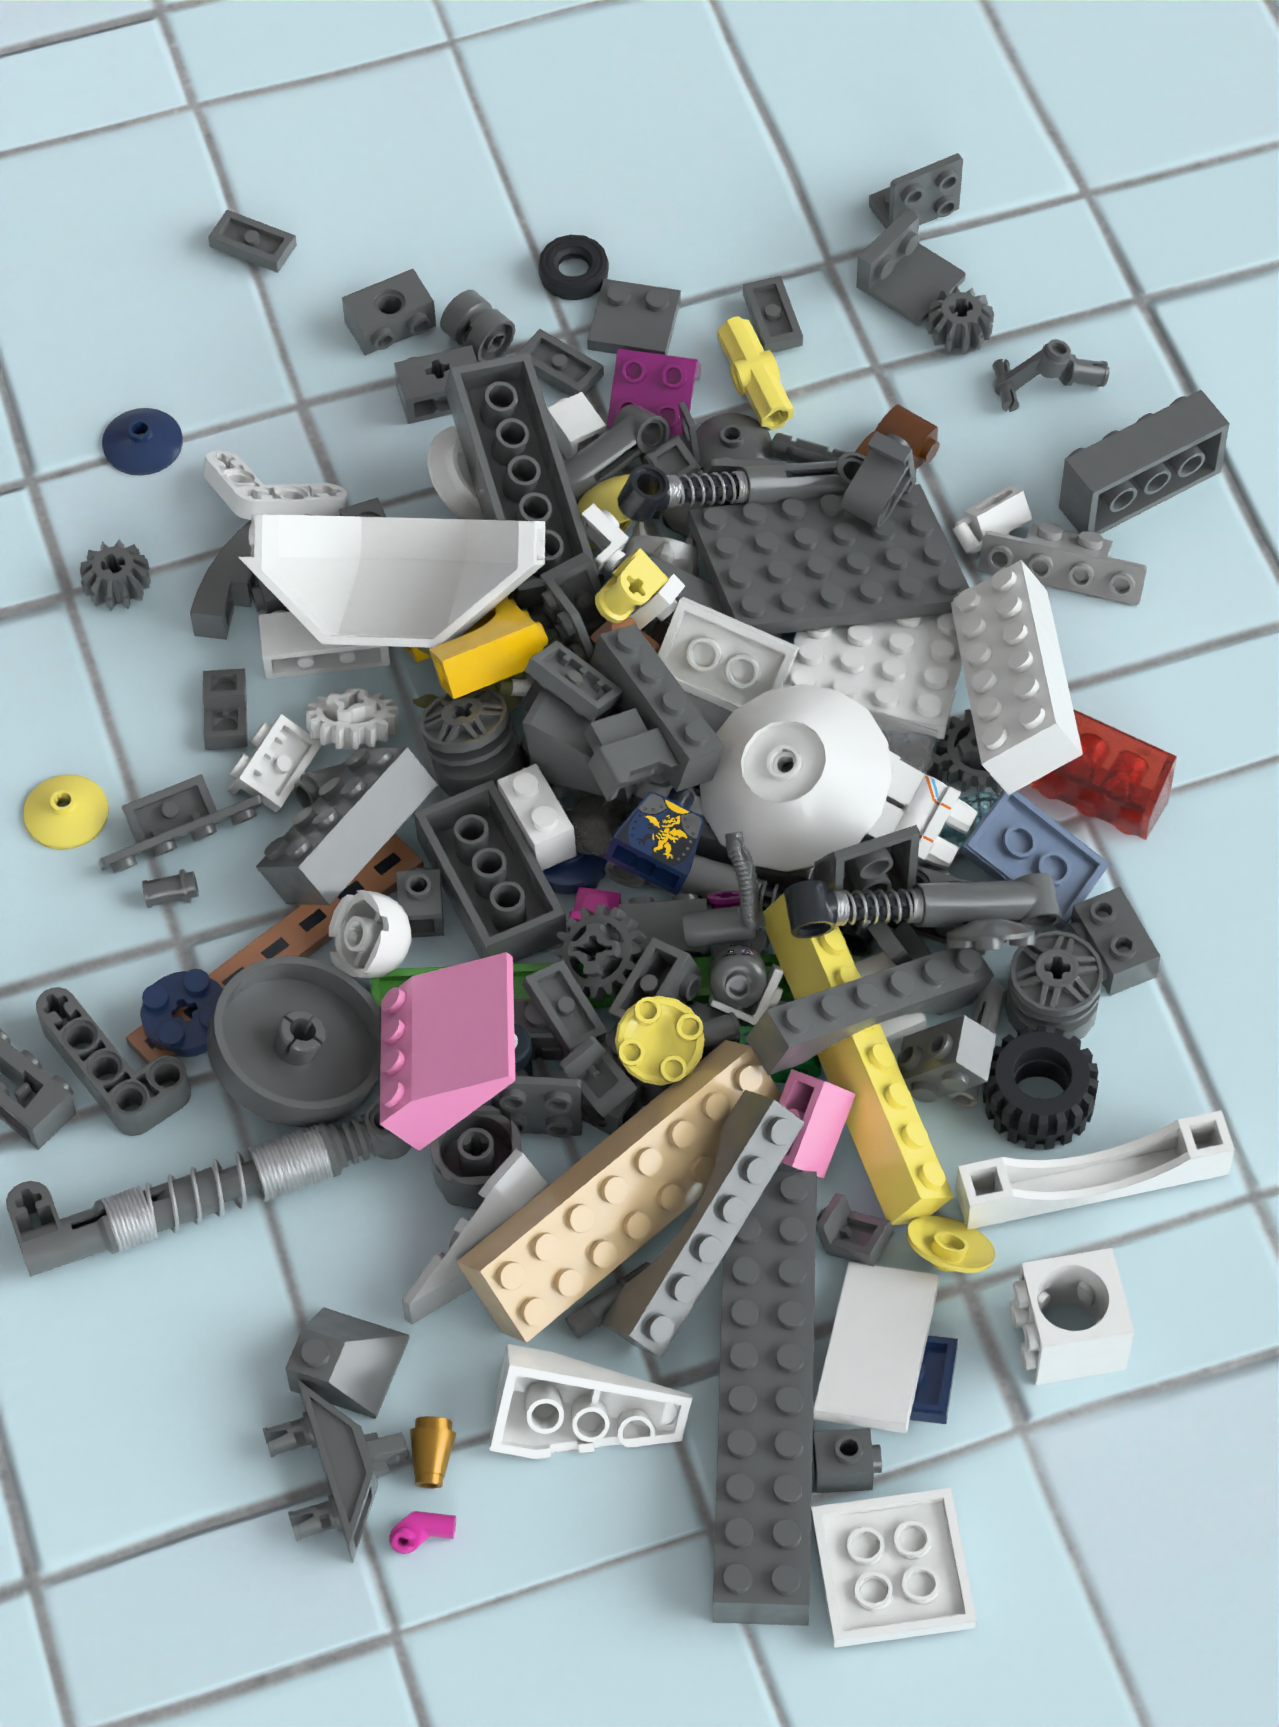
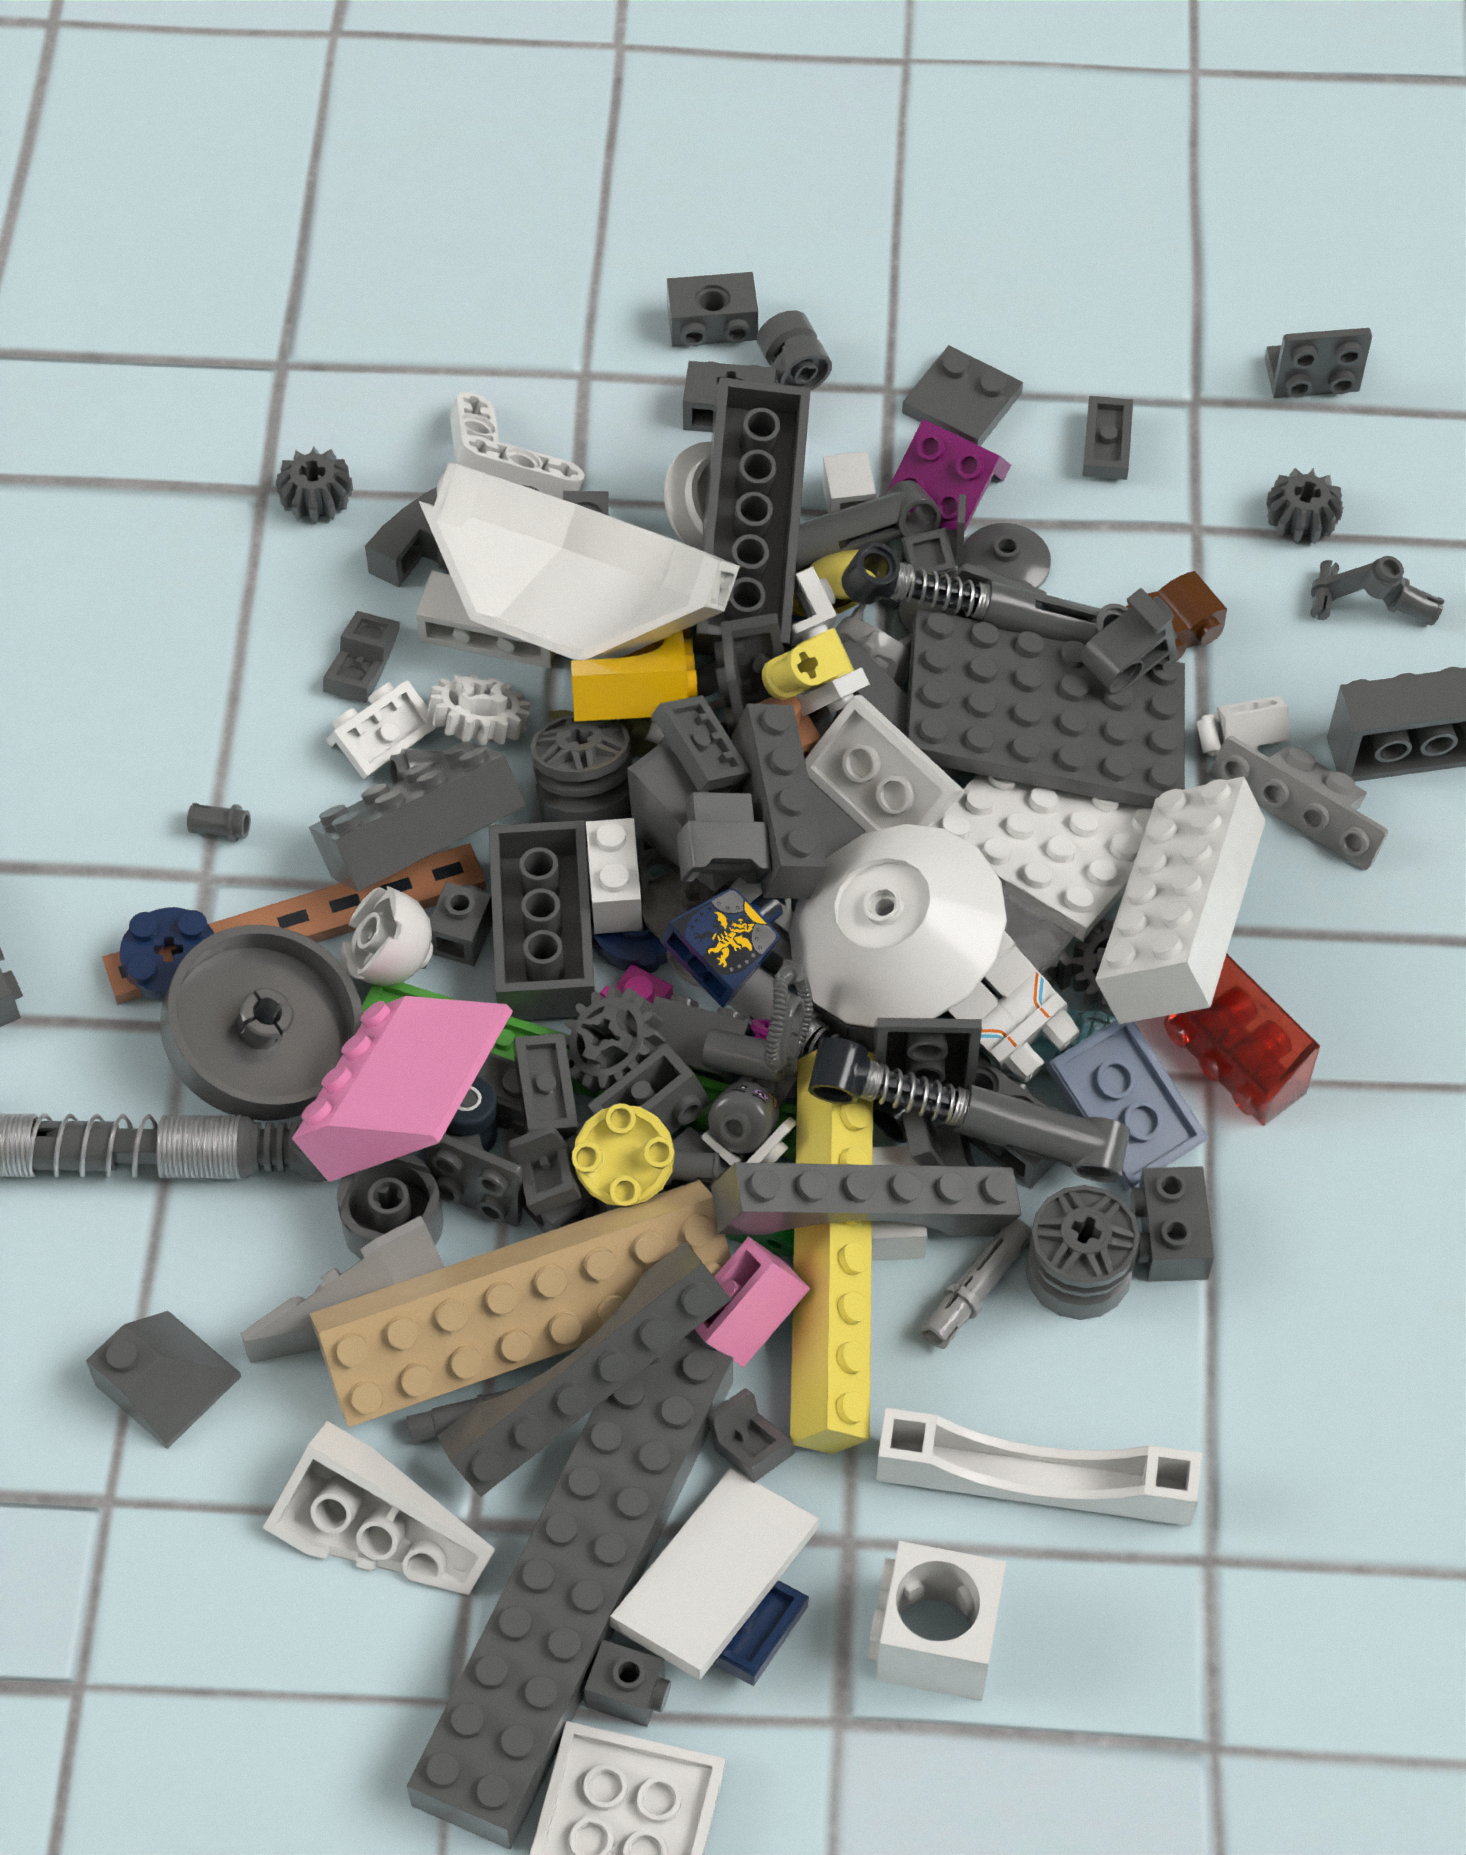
camera: 20 degrees right, 0 degrees up
light yellow dish [23,775,109,849] -> none
dark grey beam [36,987,191,1136] -> none
dark grey bracket [98,774,263,873] -> none
dark blue dish [102,408,183,475] -> none
dark grey plate [208,210,297,273] -> none
dark grey connector [263,1379,409,1563] -> none
dark pink arm [389,1511,457,1554] -> none
pearl gold cone [410,1416,456,1489] -> none
dark grey plate [516,329,604,396] -> none
black tyre [538,234,609,300] -> none
light yellow piece [717,316,794,430] -> none
dark grey axle [771,433,847,463] -> none
dark grey bracket [856,209,966,325] -> none
dark grey brick [897,1015,996,1103] -> none
light yellow dish [906,1216,995,1273] -> none
dark grey dish [946,919,1036,950] -> none
black tyre [983,1026,1099,1150] -> none

